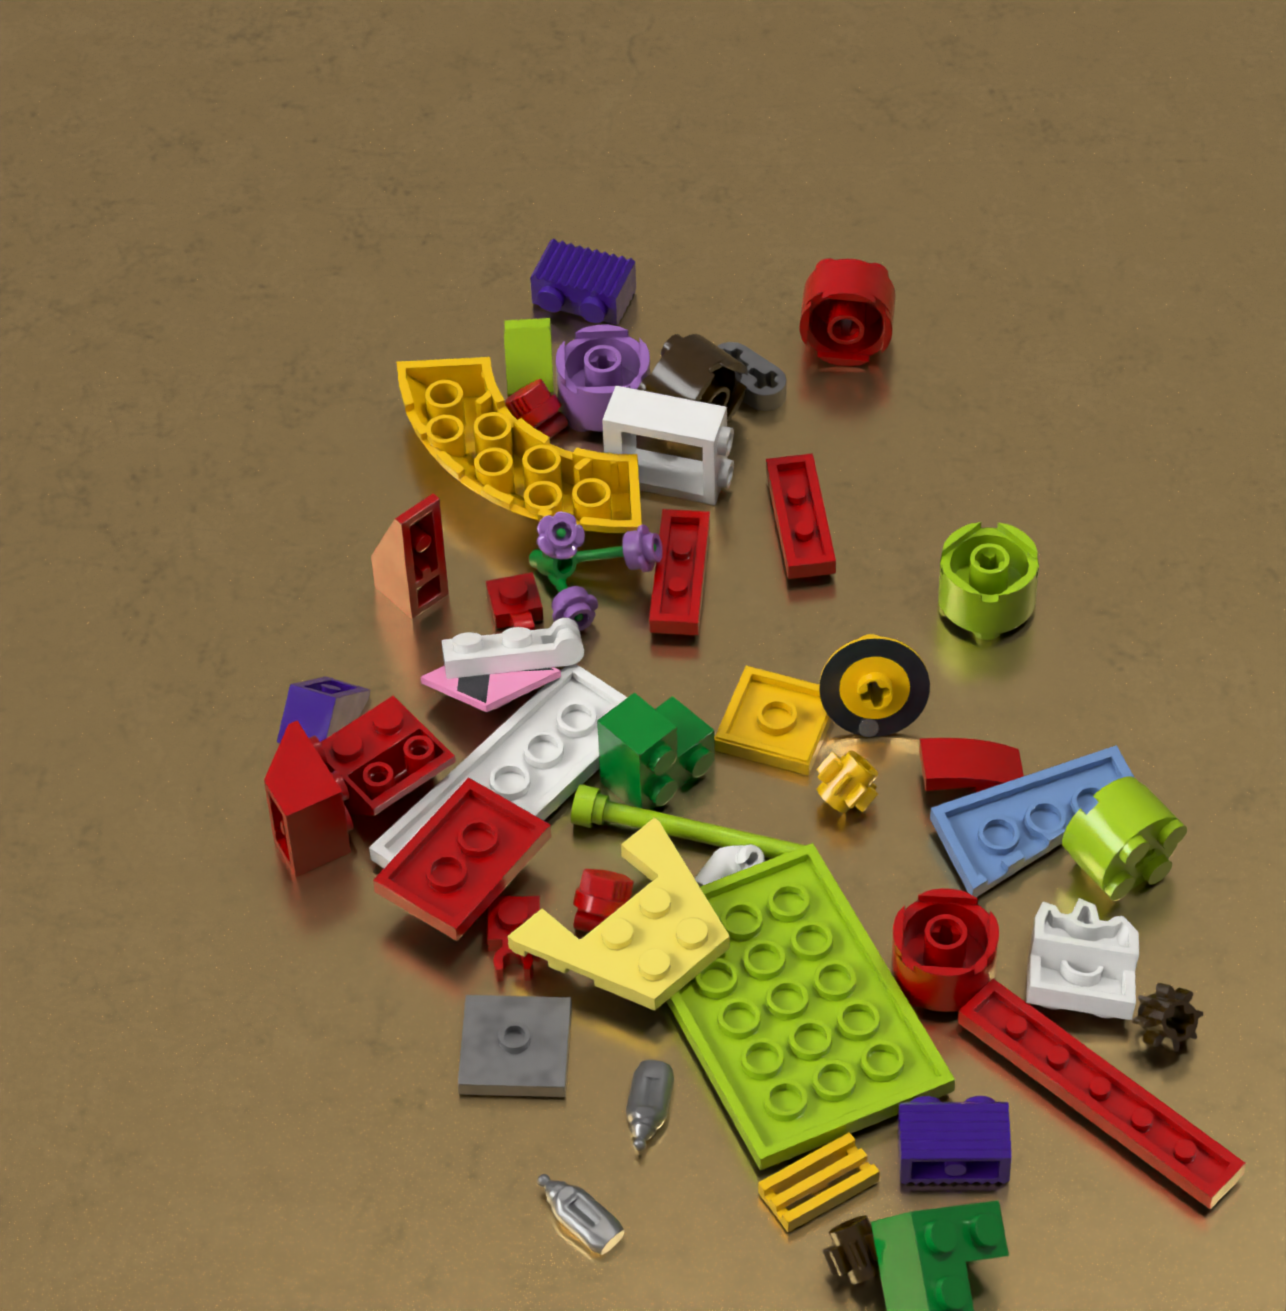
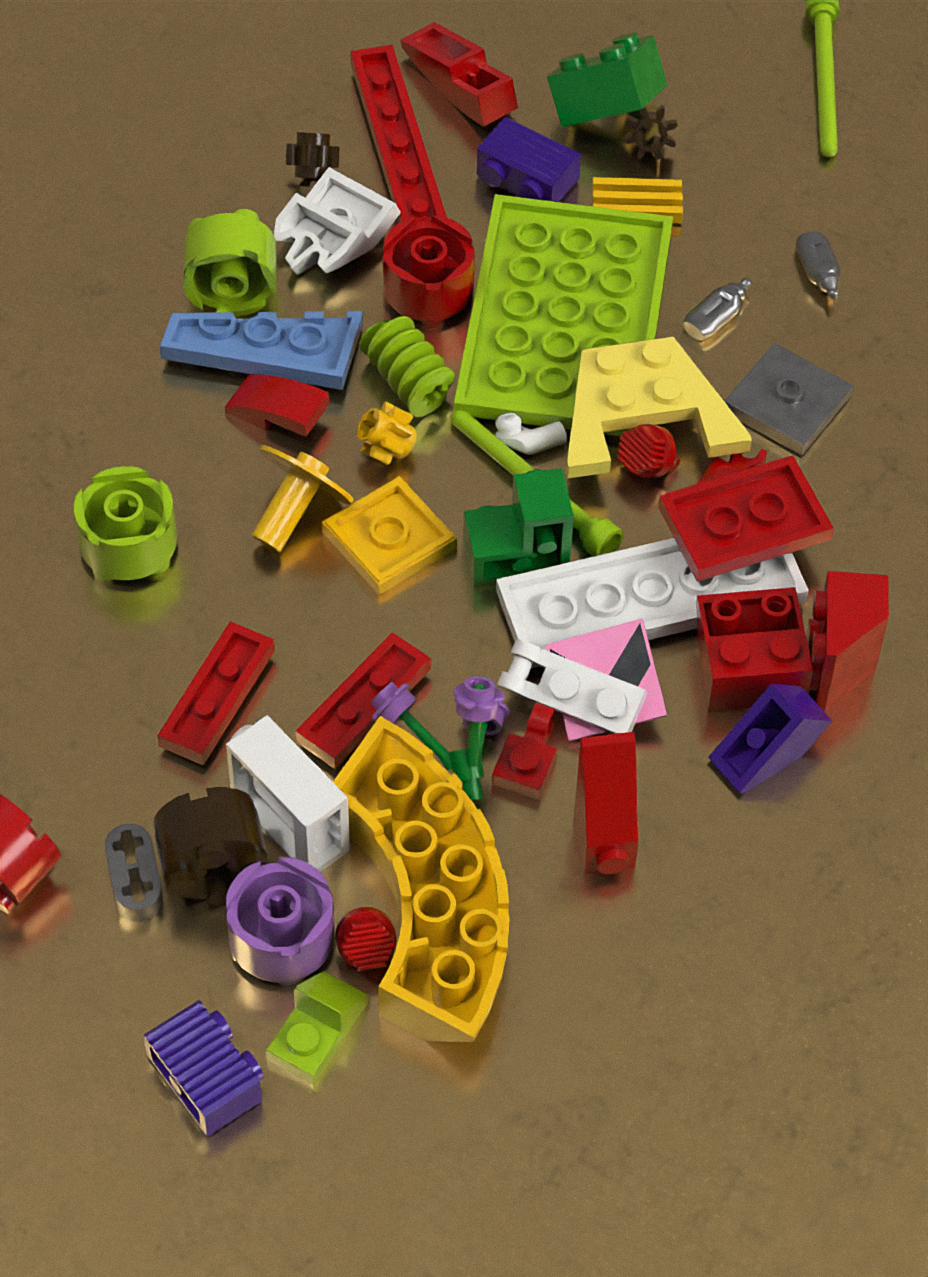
camera: 150 degrees left, 5 degrees up
none -> lime piece [359,316,455,417]
none -> red slope [400,22,518,127]

